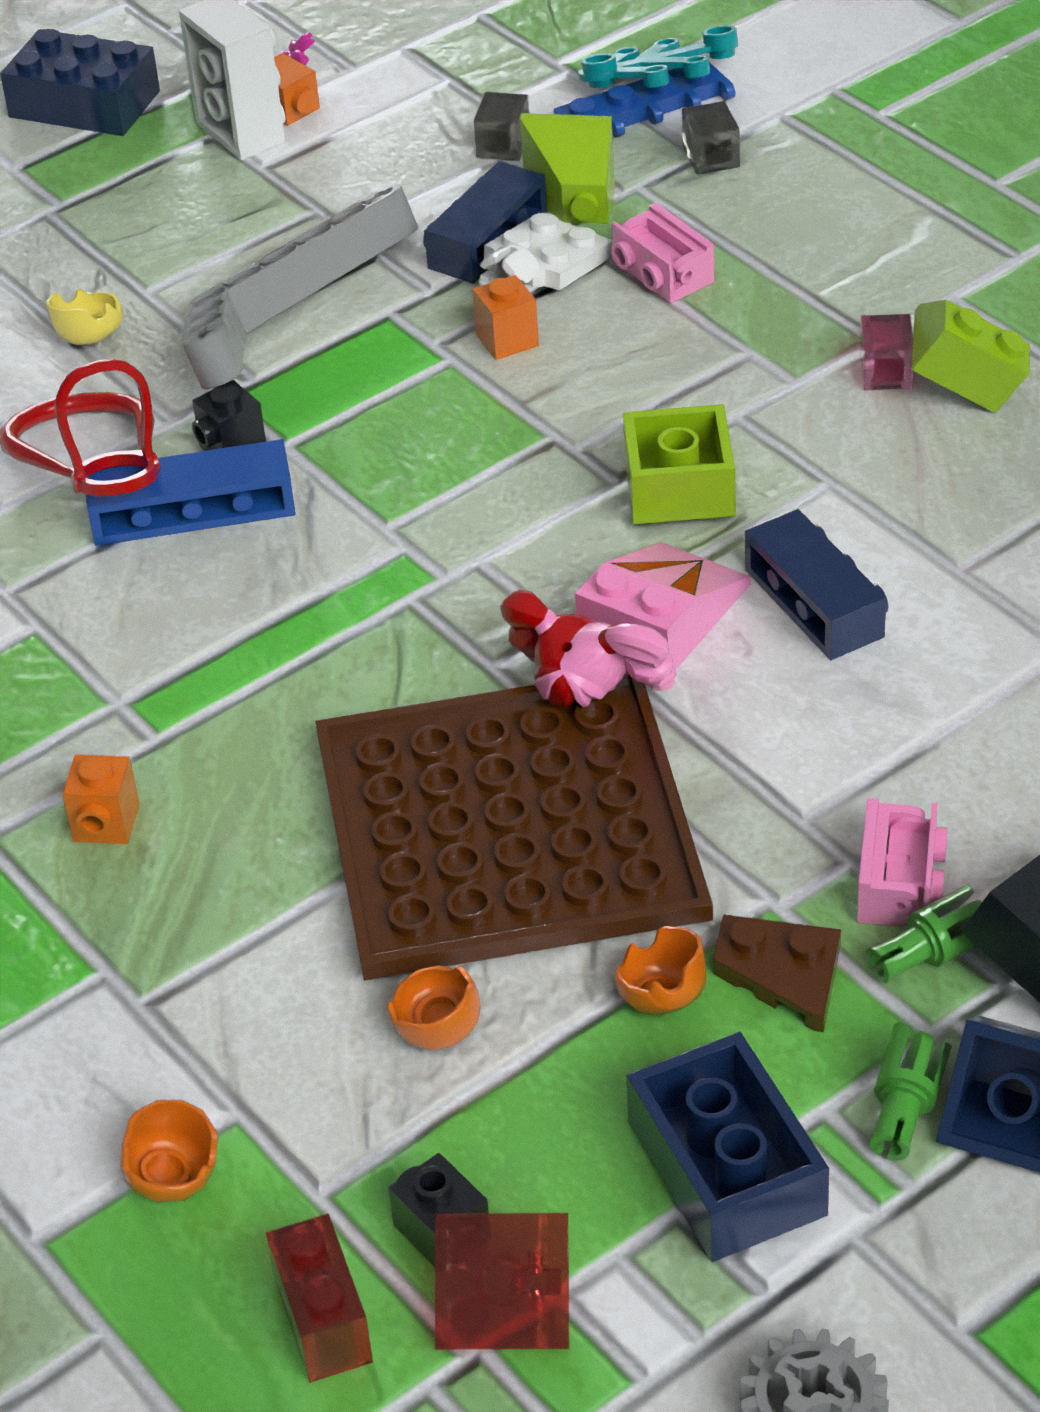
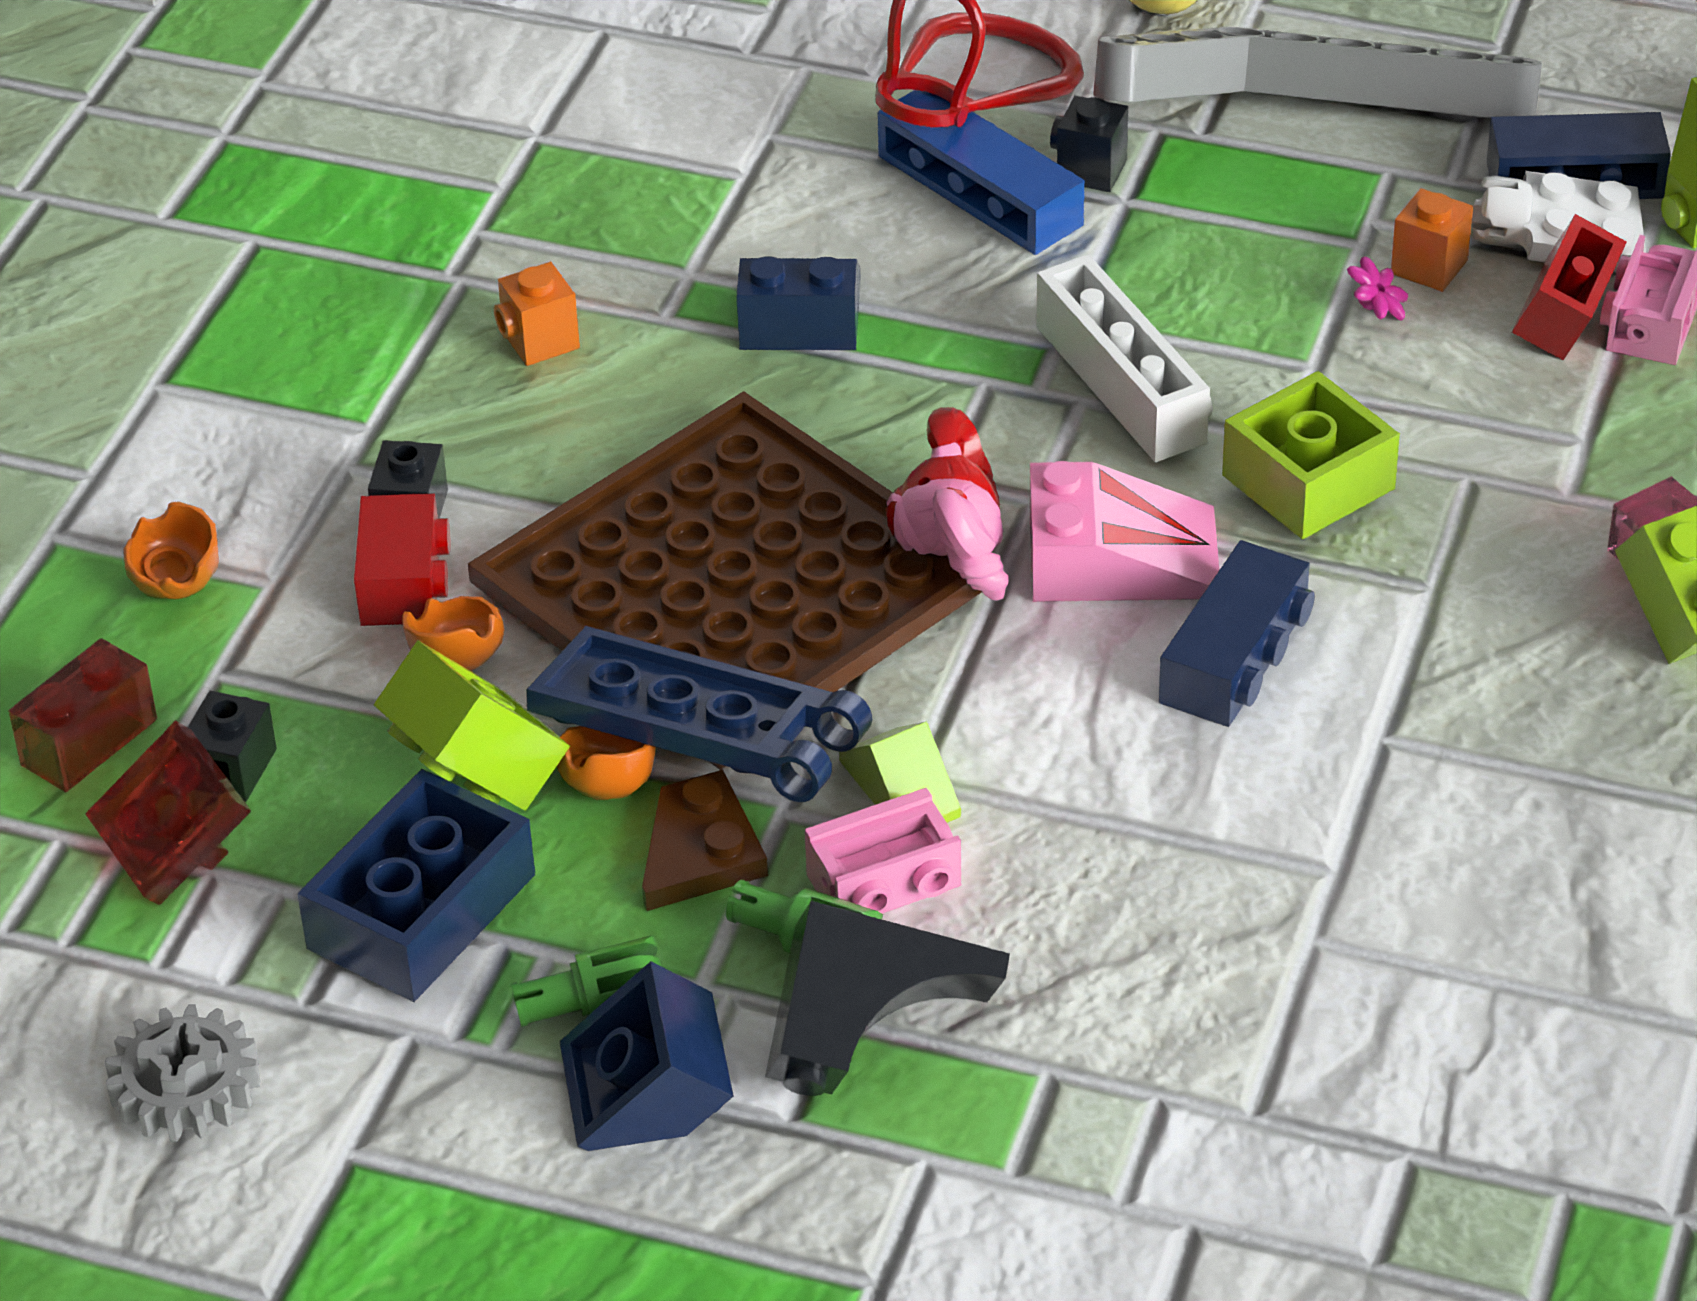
camera: 55 degrees right, 0 degrees up
none -> red brick [354,493,451,626]
none -> black brick [368,440,448,518]
none -> lime brick [373,640,570,811]
none -> dark blue hinge [526,626,872,802]
none -> dark blue slope [737,256,861,350]
none -> slope [839,721,961,823]
none -> white brick [1037,254,1213,463]
none -> dark pink plant [1347,256,1408,321]
none -> red brick [1512,214,1627,360]

